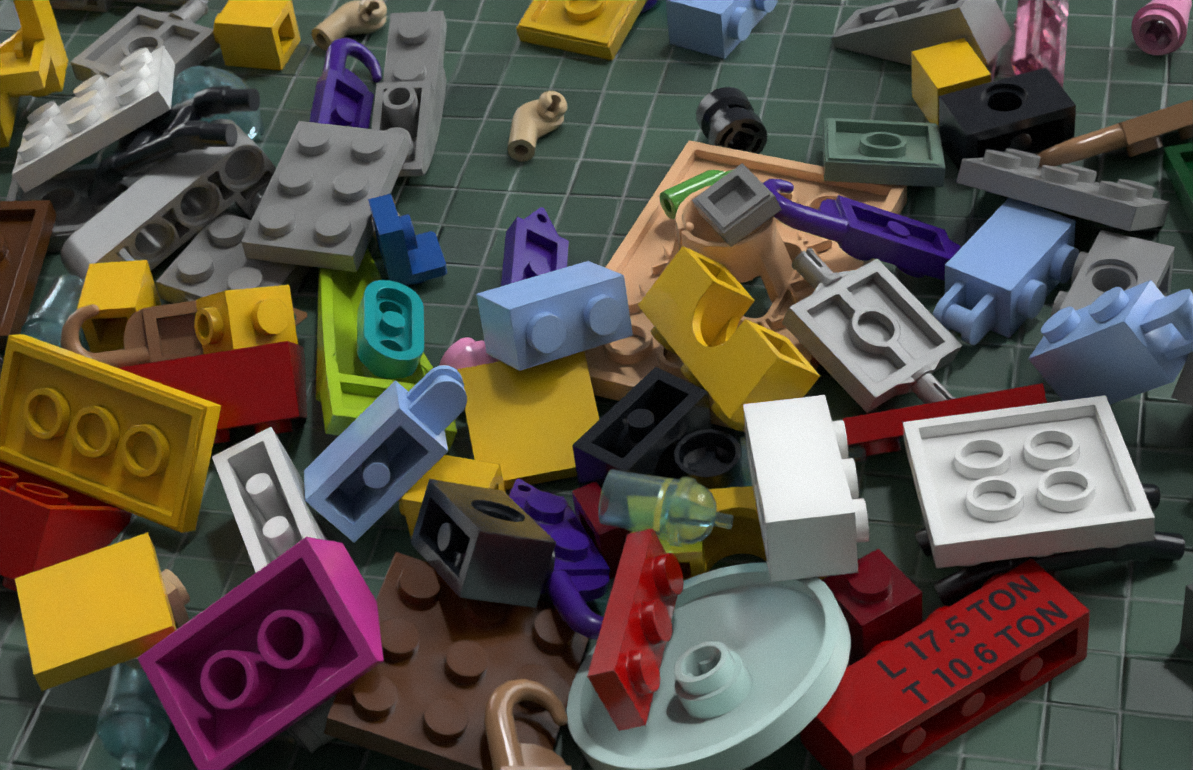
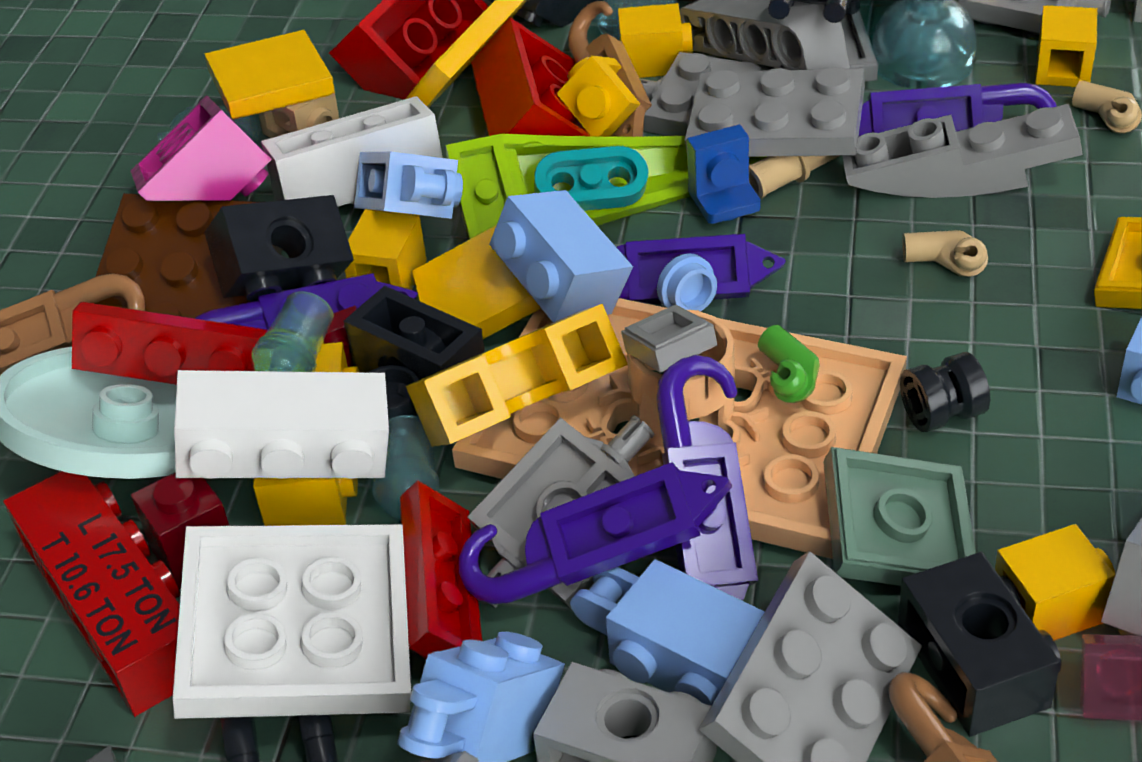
camera: 85 degrees right, 0 degrees up
none -> dark purple plate [459,462,733,605]
none -> light blue plate [657,254,717,311]

